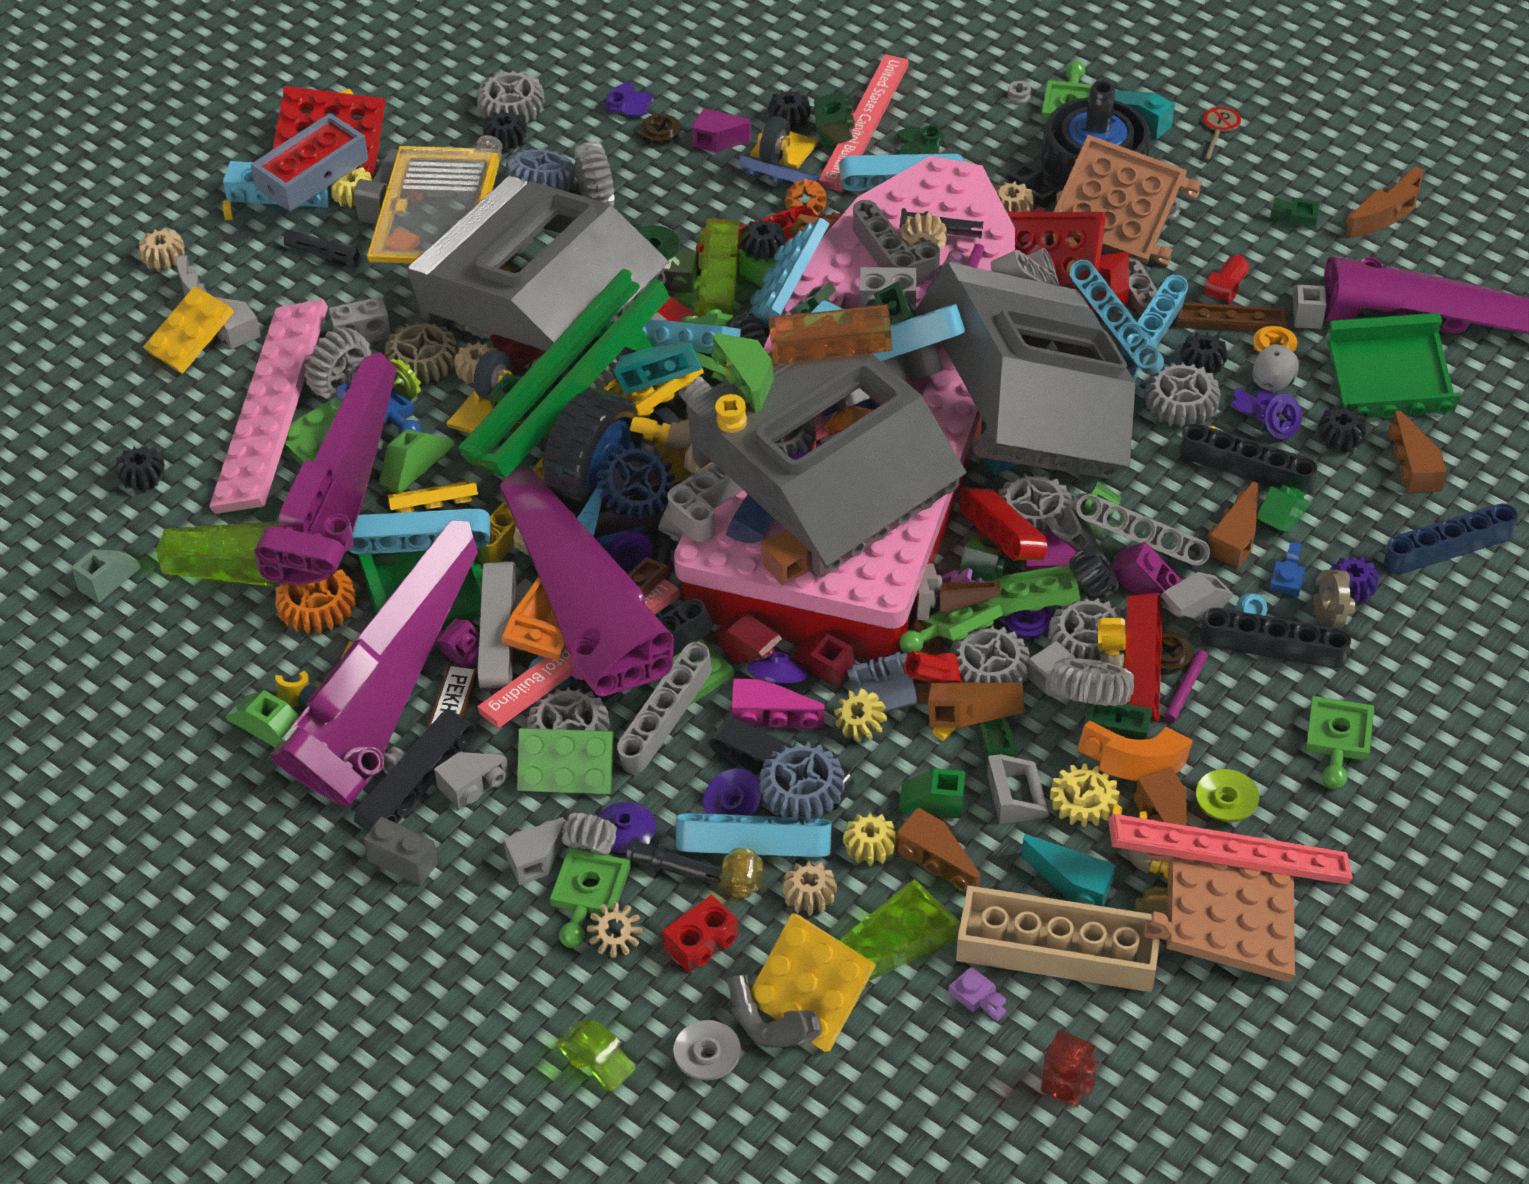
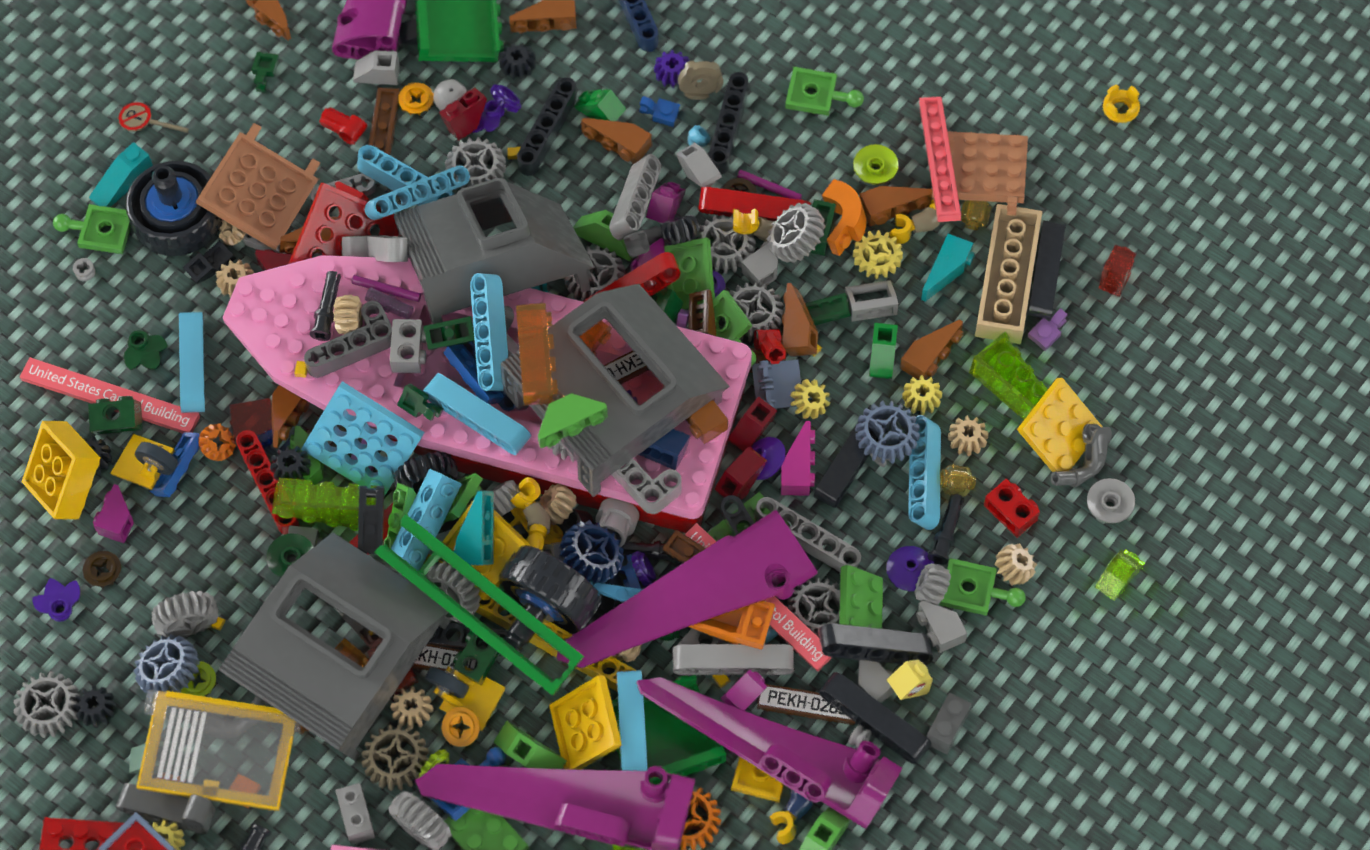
camera: 90 degrees left, 15 degrees up
dark purple dish [703,768,763,816] -> none
yellow wheel [715,394,747,433] -> none
black gear [1180,332,1228,373] -> none
none -> yellow slope [22,421,100,519]
none -> black plate [358,486,384,554]
none -> dark red slope [439,87,487,141]
none -> light orange gear [442,707,481,747]
none -> beam [818,623,933,665]
none -> light yellow slope [887,660,933,700]
none -> black beam [1028,220,1066,319]
none -> yellow piece [1103,84,1140,123]

